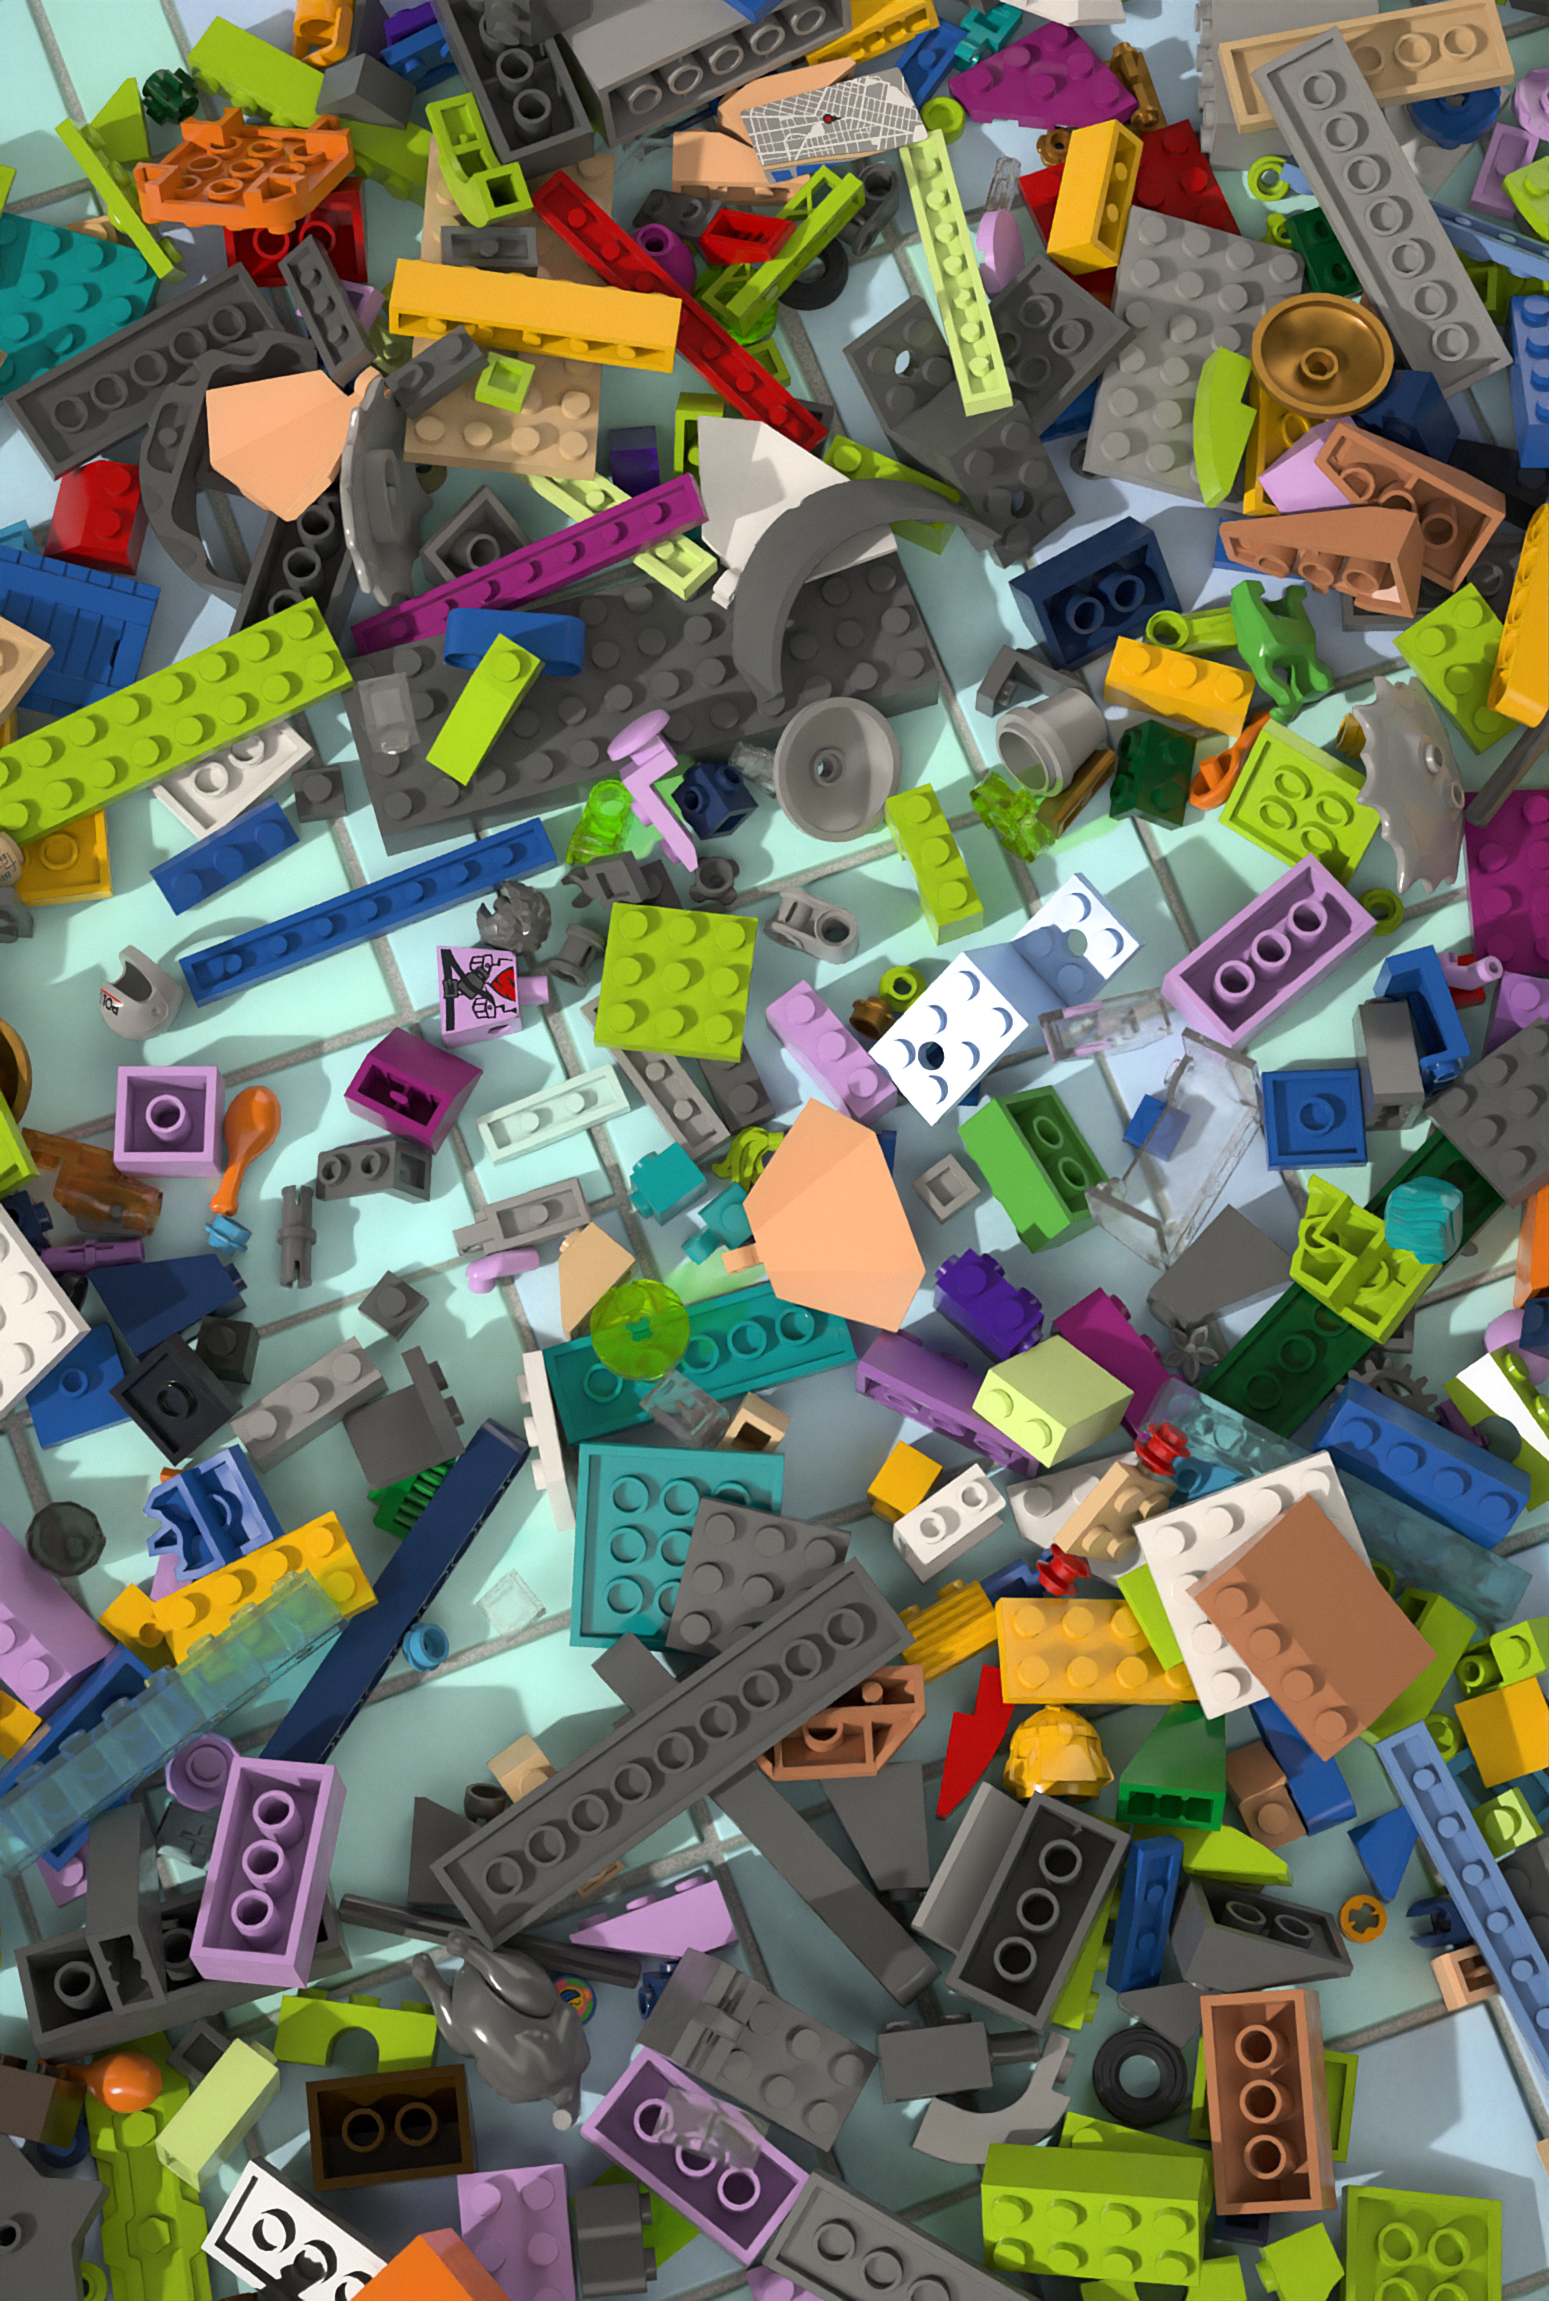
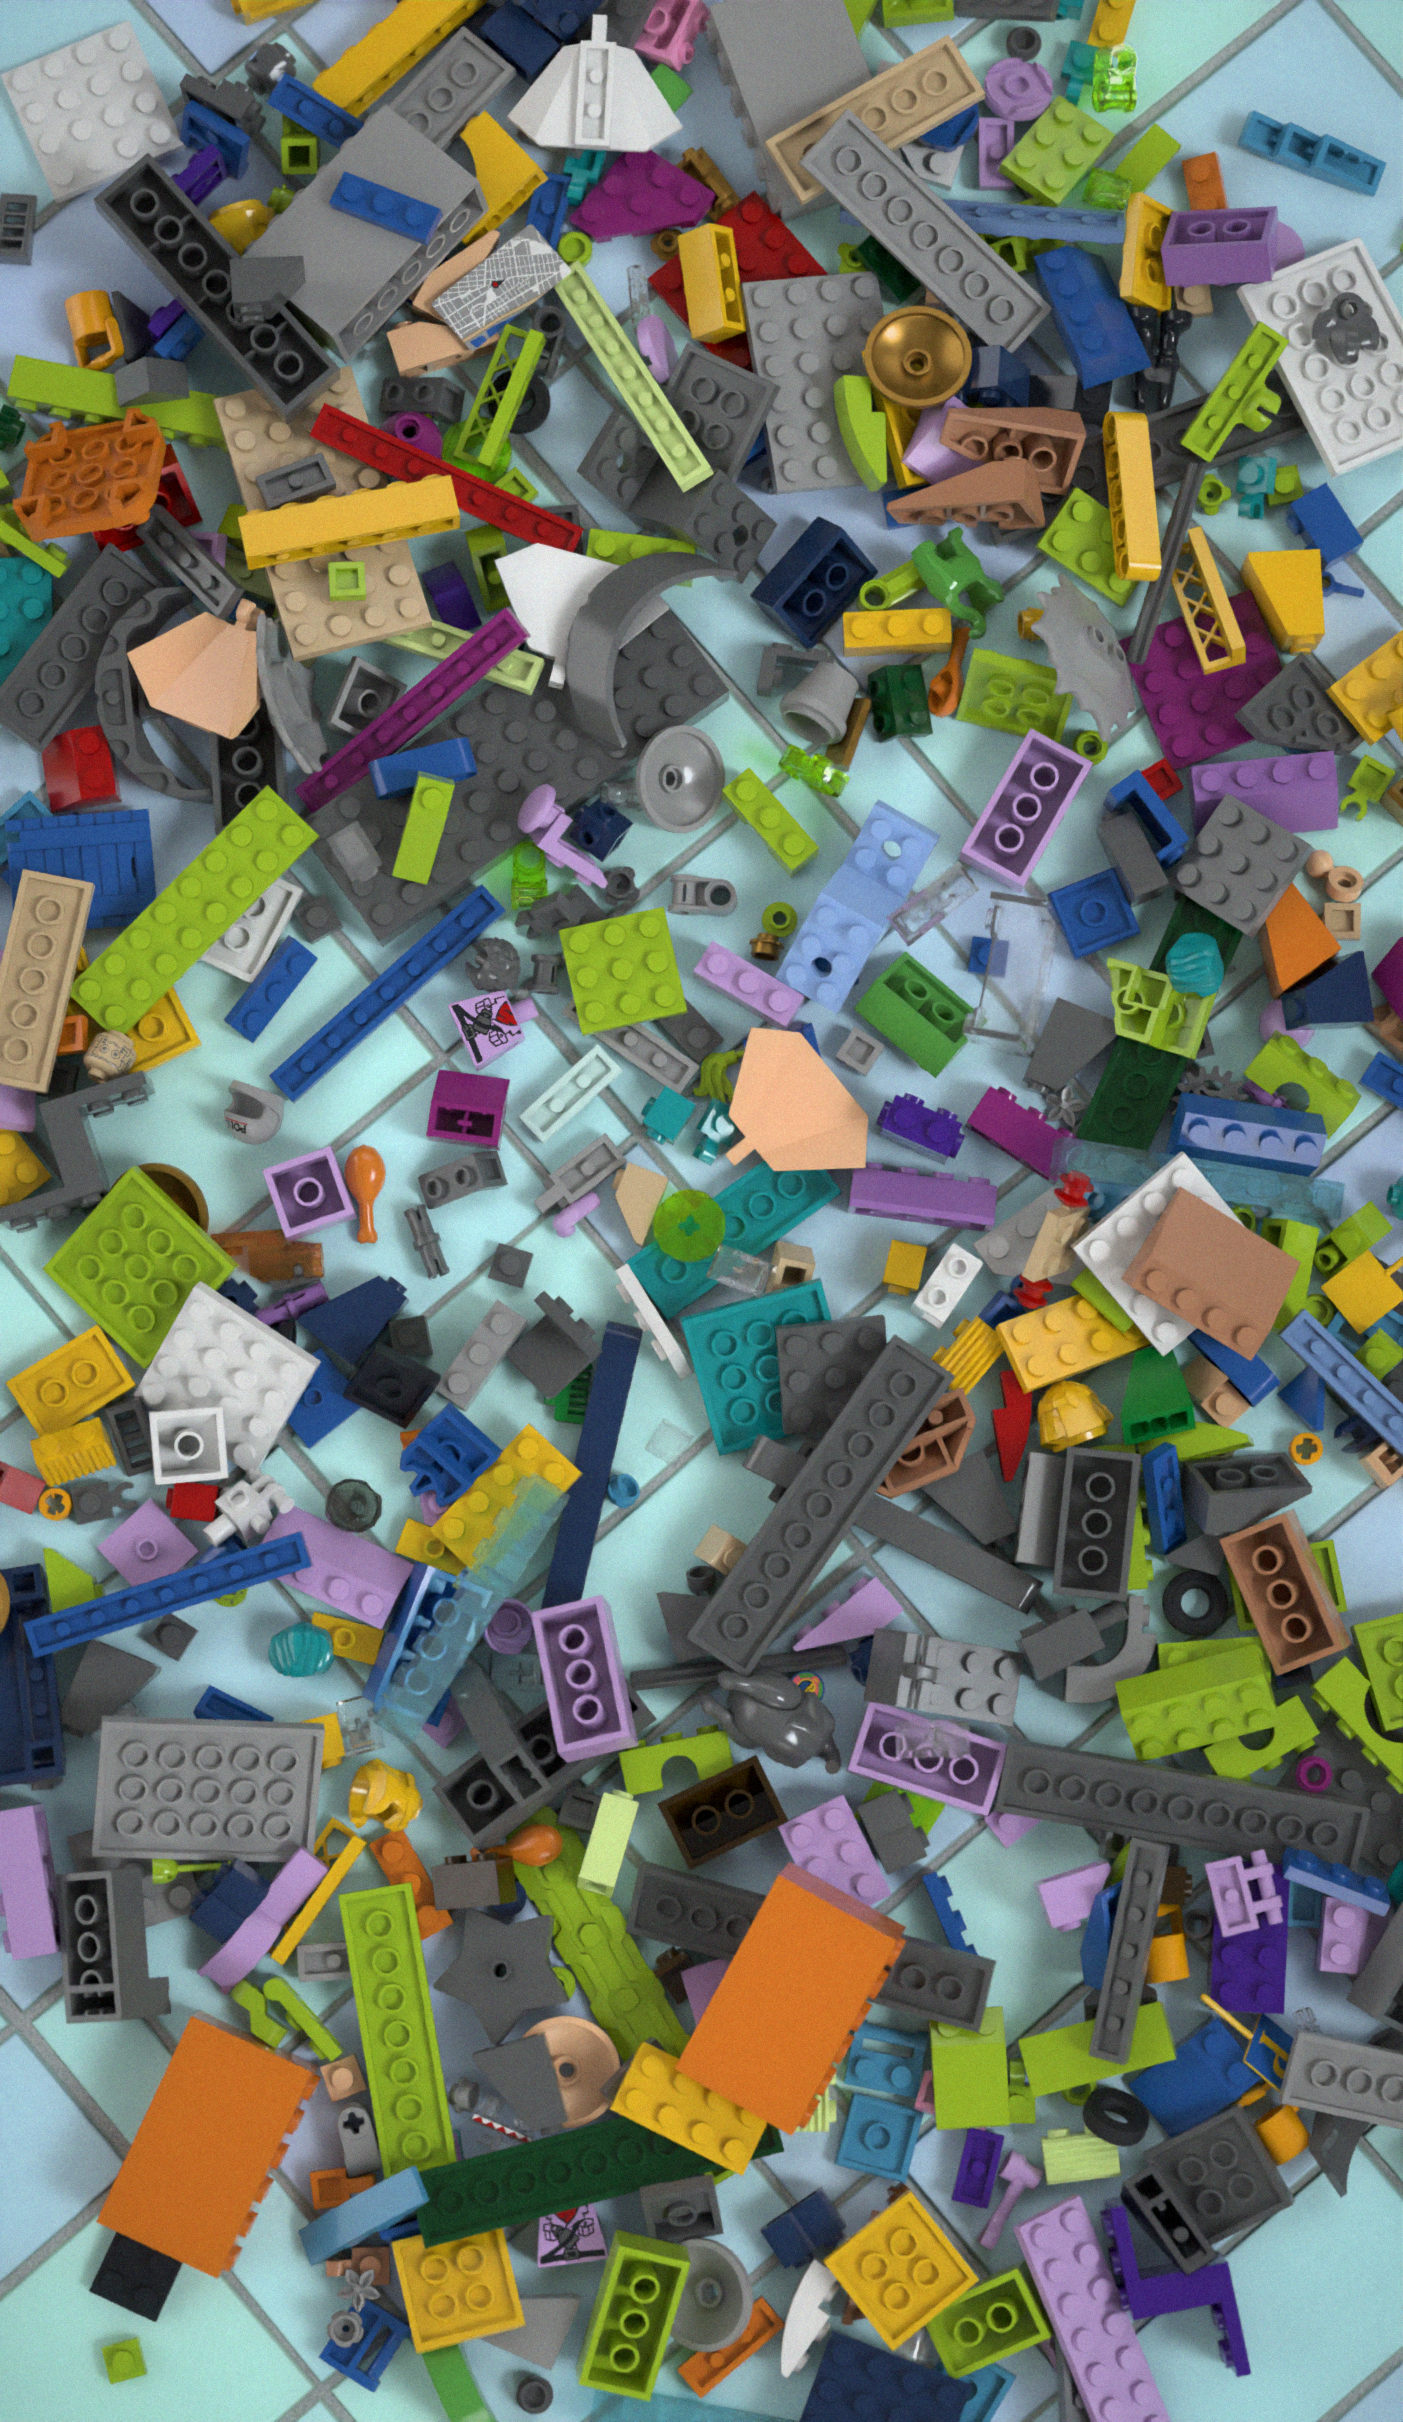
camera: 20 degrees left, 10 degrees up
dark azure plate [205,1213,252,1257] -> none
dark grey plate [384,324,490,420] -> none
lime arch [425,92,533,228] -> none
red slope [697,208,797,265] -> none
yellowish green brick [972,1334,1135,1468] -> none
lime plate [1247,154,1291,202] -> none
lavender arm [1436,951,1503,991] -> none

